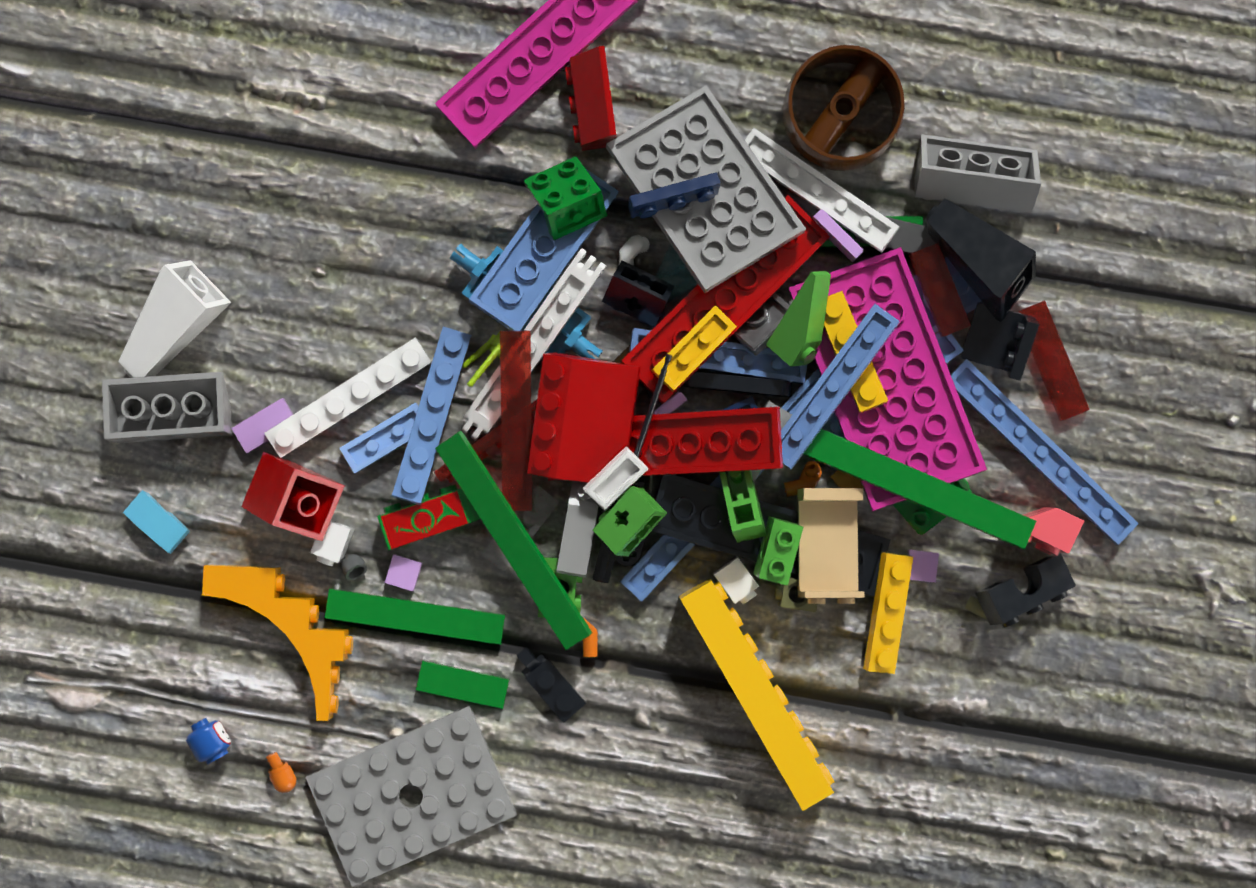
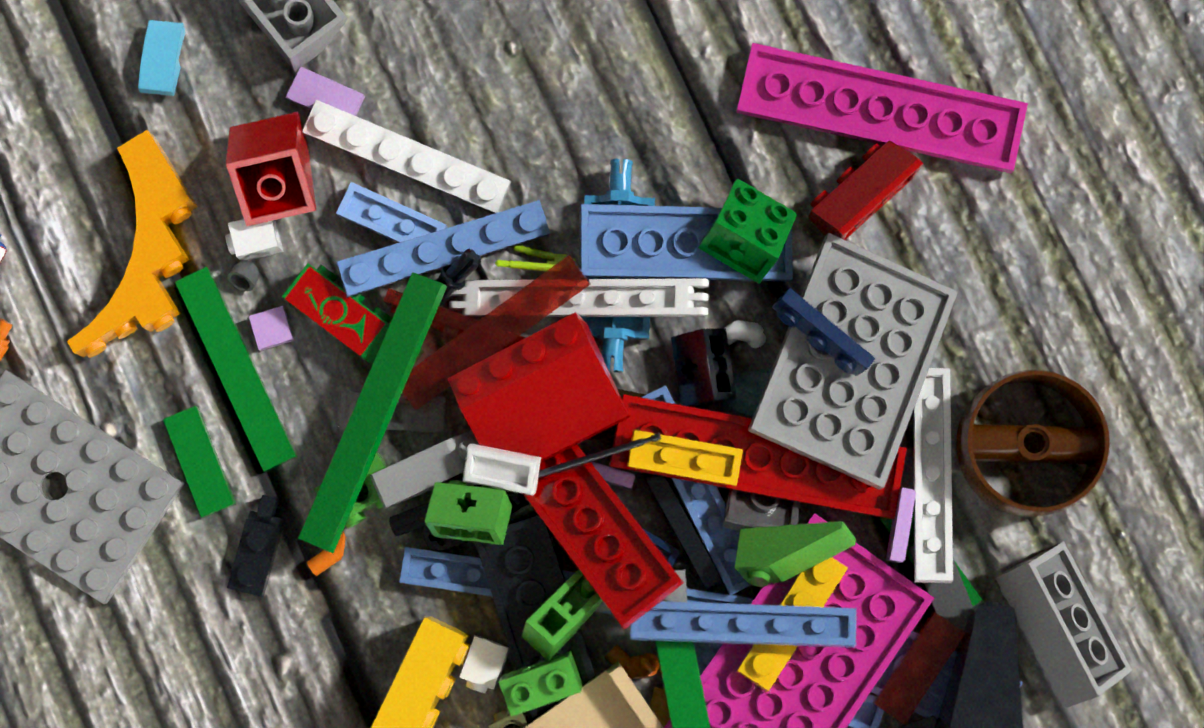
camera: 65 degrees right, 5 degrees down
none -> black axle [435,249,481,307]

